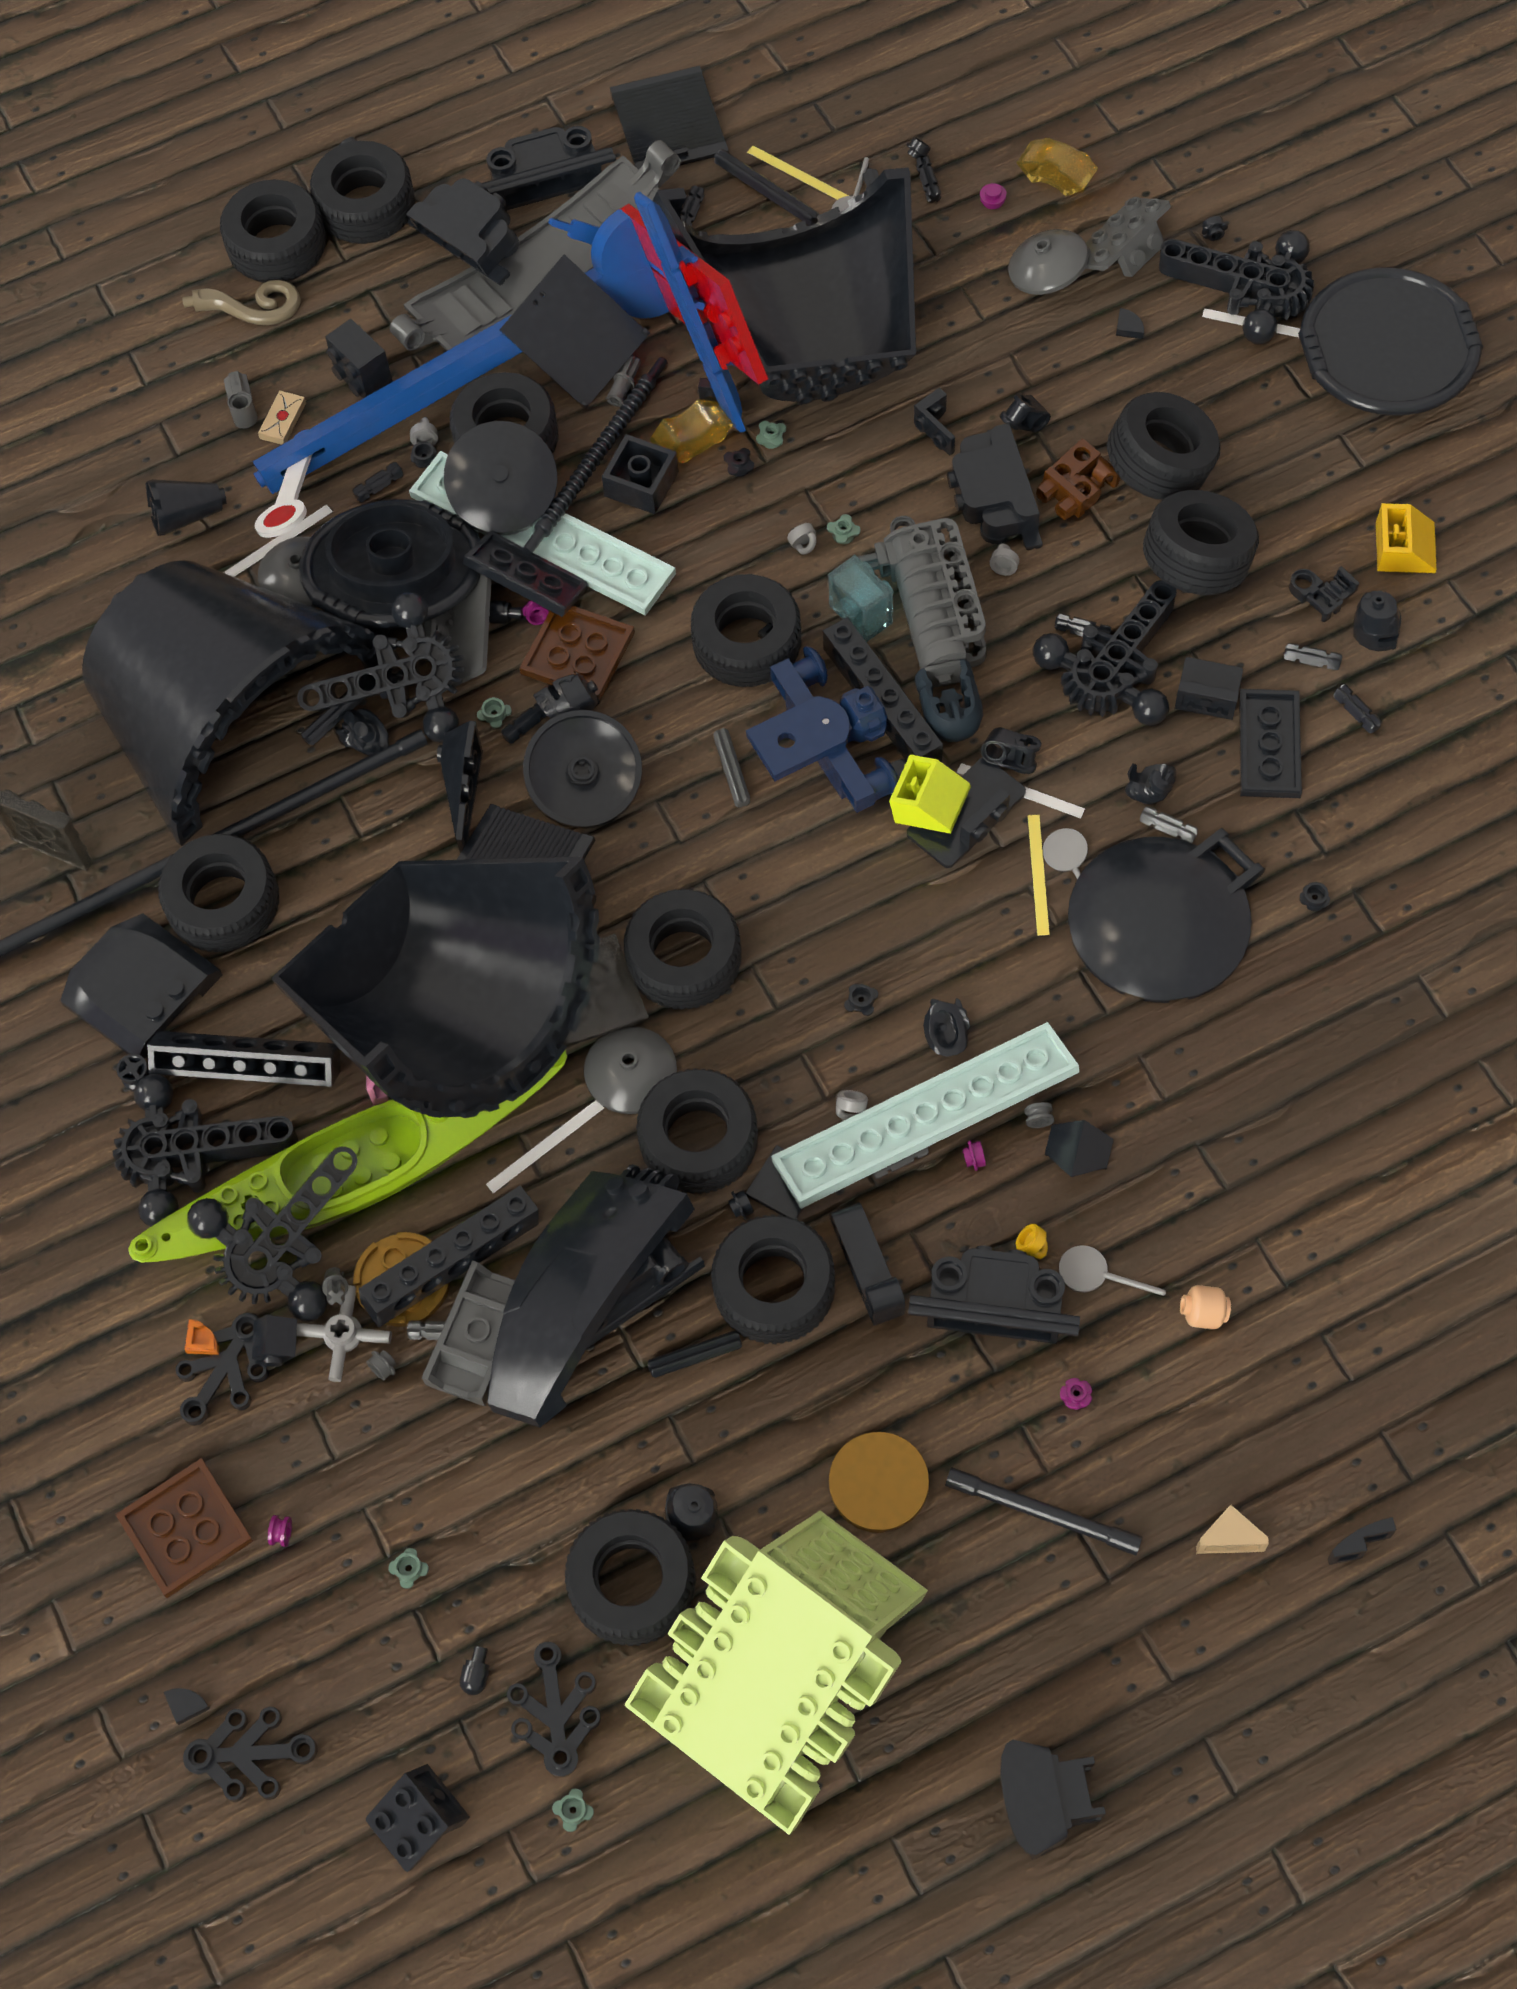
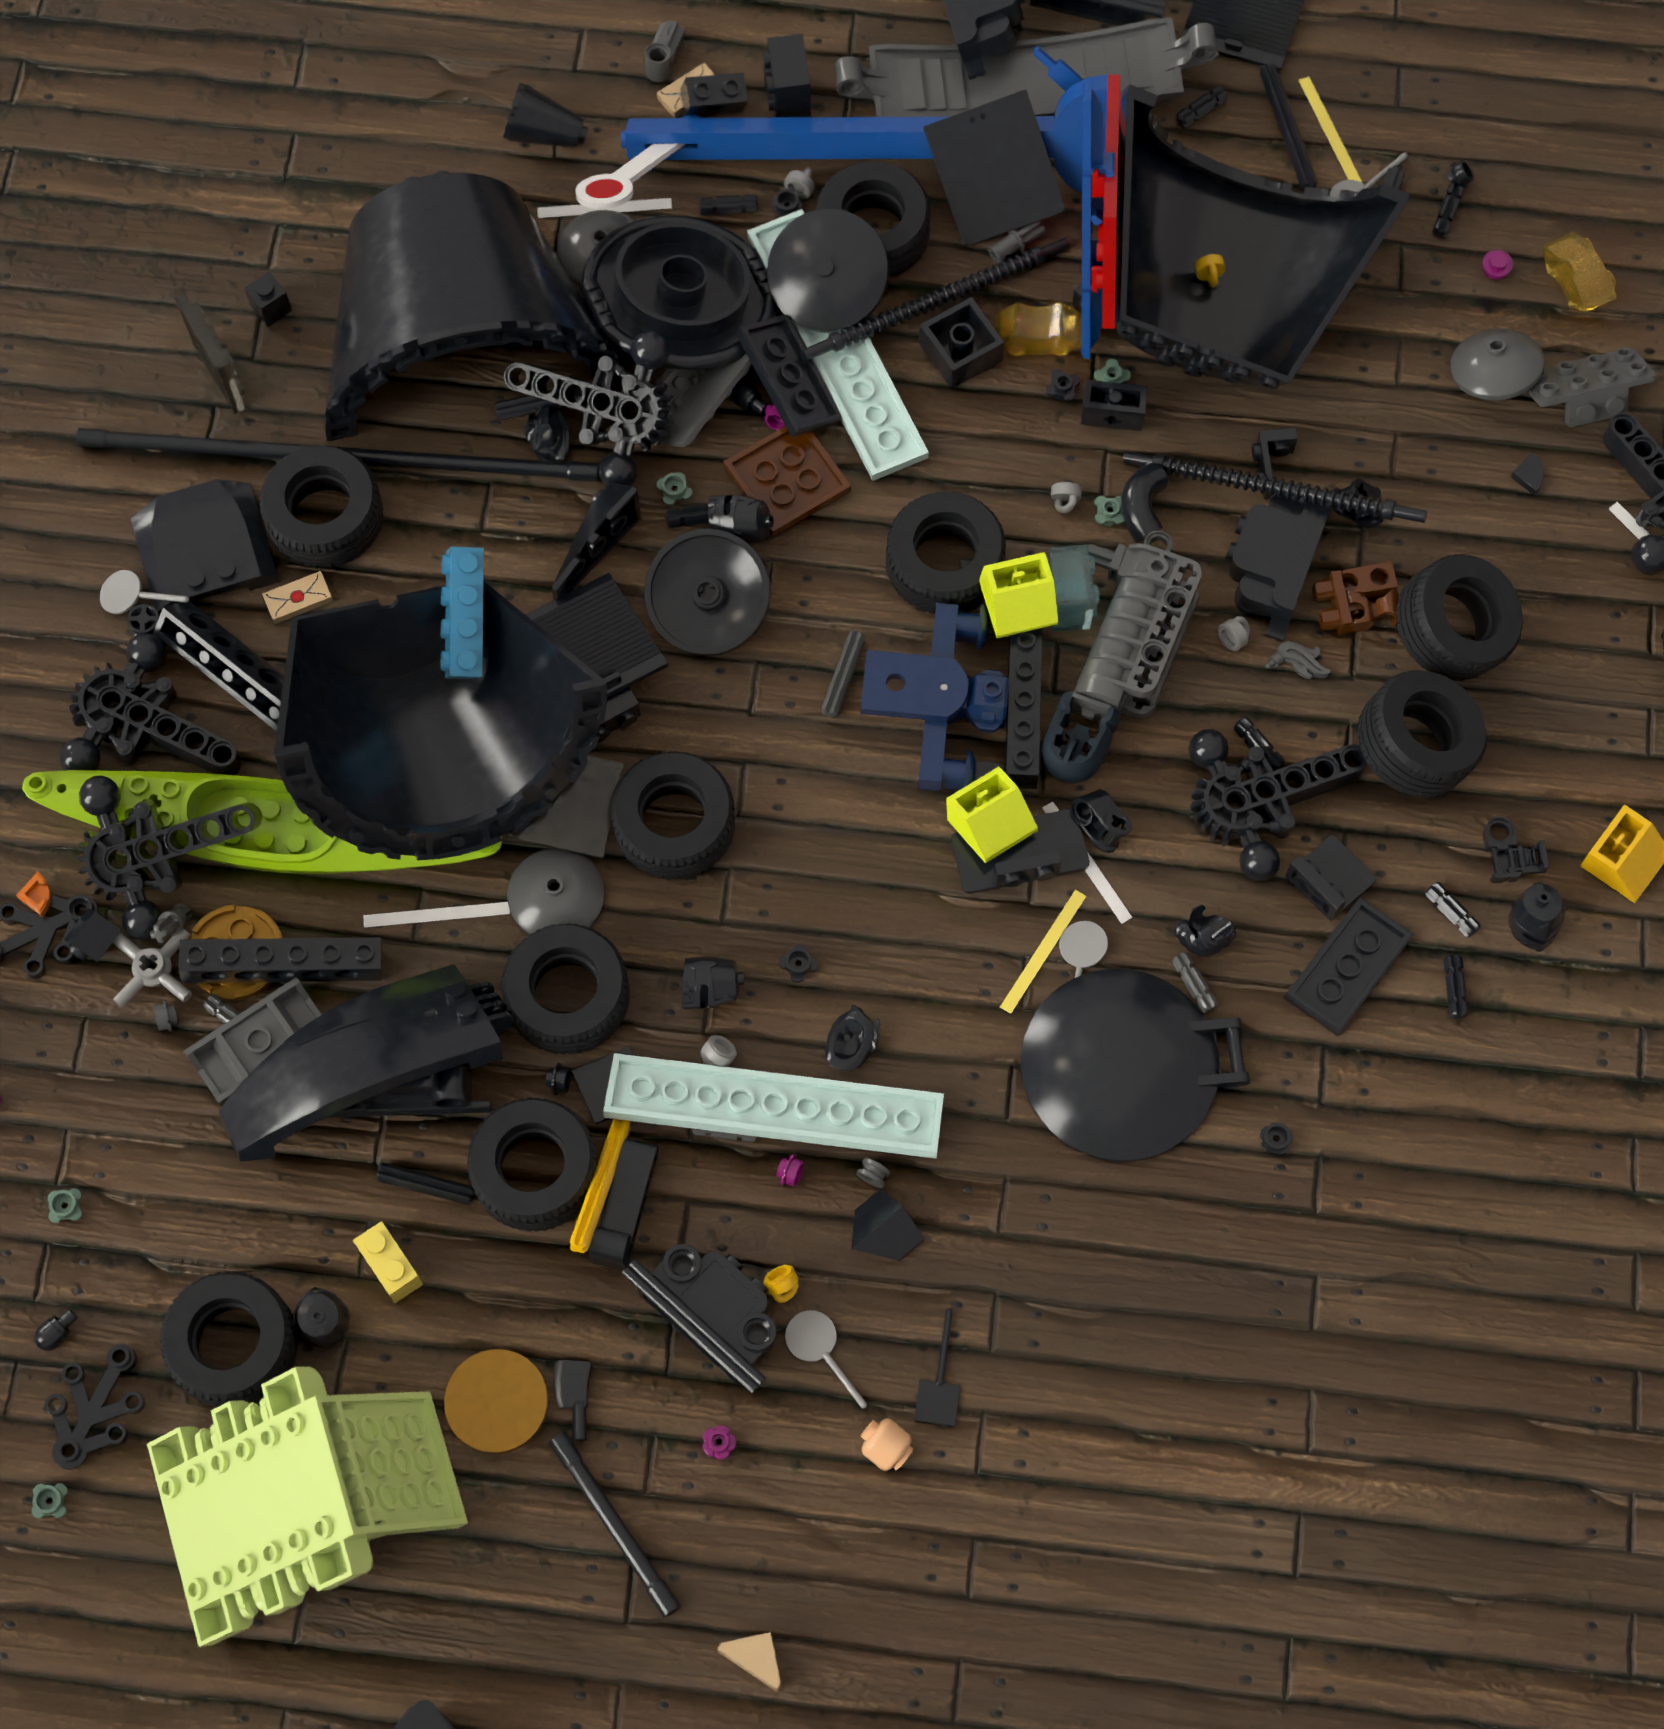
camera: 30 degrees right, 5 degrees up
none -> light grey piece [100,570,189,614]
none -> black brick [244,272,292,327]
none -> tan tile [262,571,333,624]
none -> light yellow brick [353,1221,423,1303]
none -> dark azure brick [440,547,484,680]
none -> black piece [554,1360,593,1441]
none -> yellow axle [570,1119,630,1254]
none -> black brick [680,72,748,116]
none -> black helmet [682,956,744,1010]
none -> black piece [914,1309,960,1427]
none -> neon yellow slope [979,552,1058,638]
none -> black brick [1081,380,1148,431]
none -> black cylinder [1121,462,1168,543]
none -> black hose [1123,451,1428,523]
none -> yellow tile [1194,254,1226,288]
none -> dark grey piece [1265,641,1331,679]

